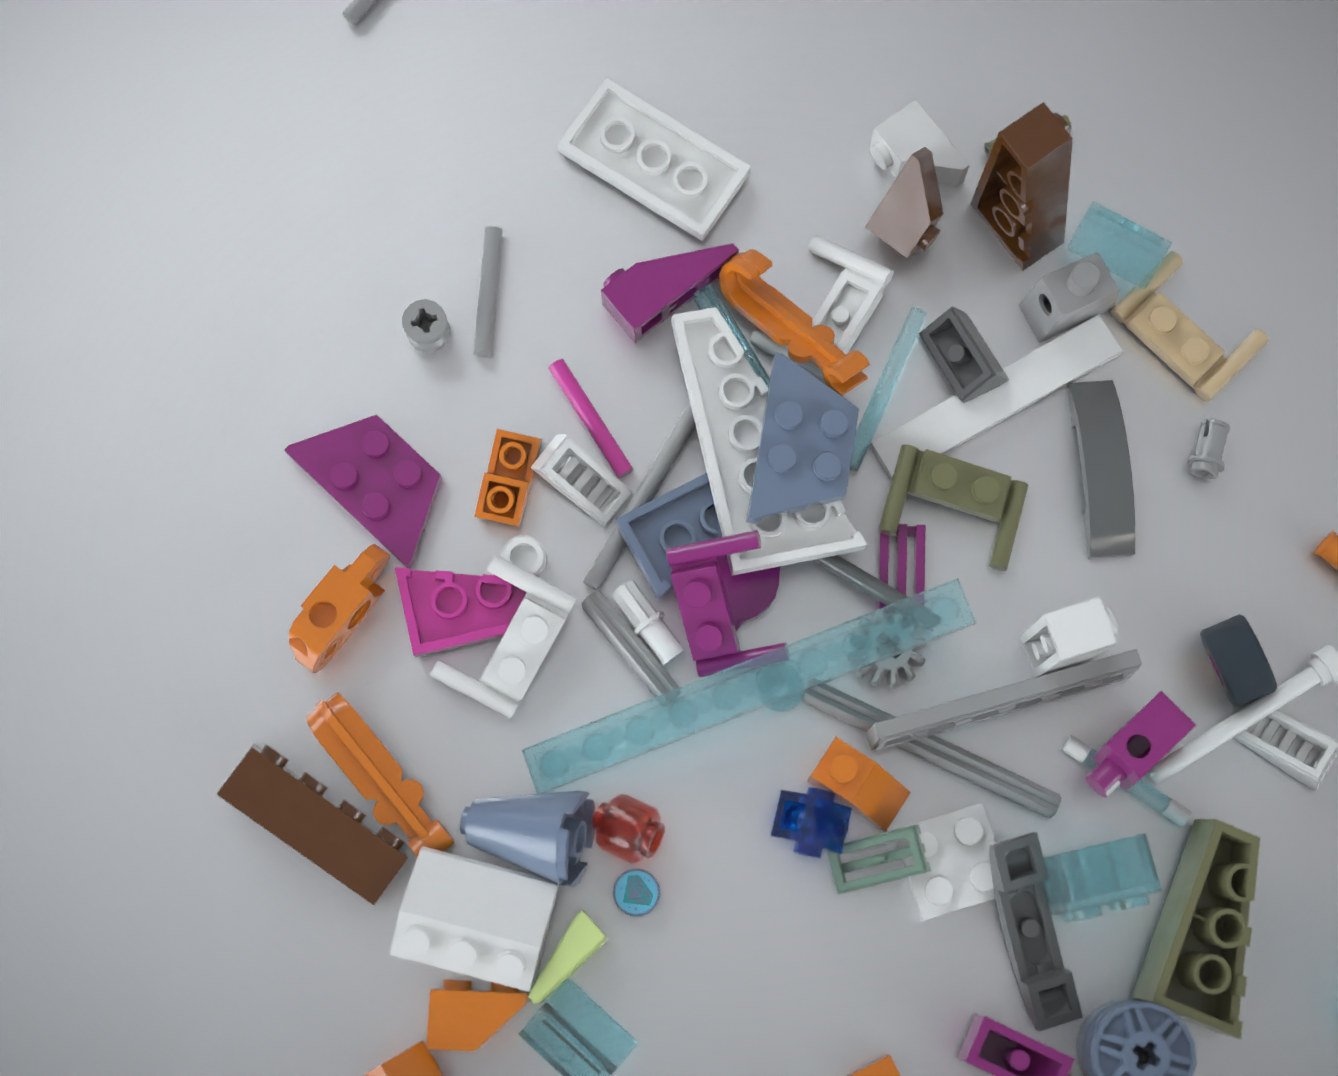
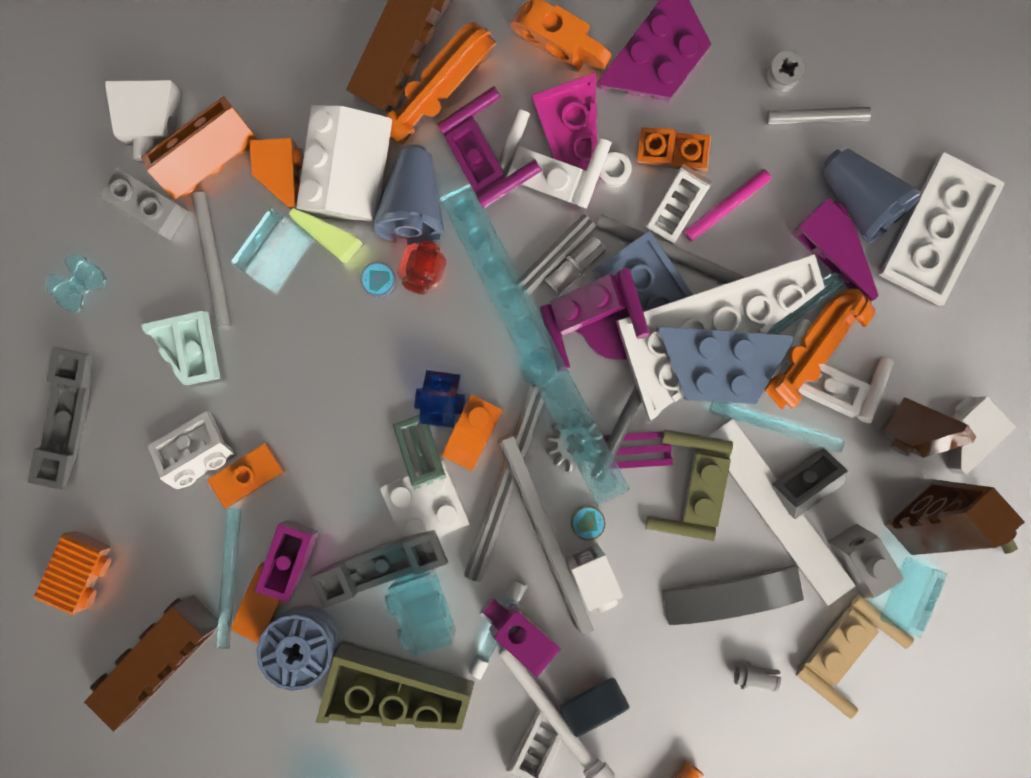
camera: 80 degrees right, 10 degrees up
none -> magenta plate [437,86,543,208]
none -> tile [571,505,606,541]
none -> sand blue cone [823,149,921,244]

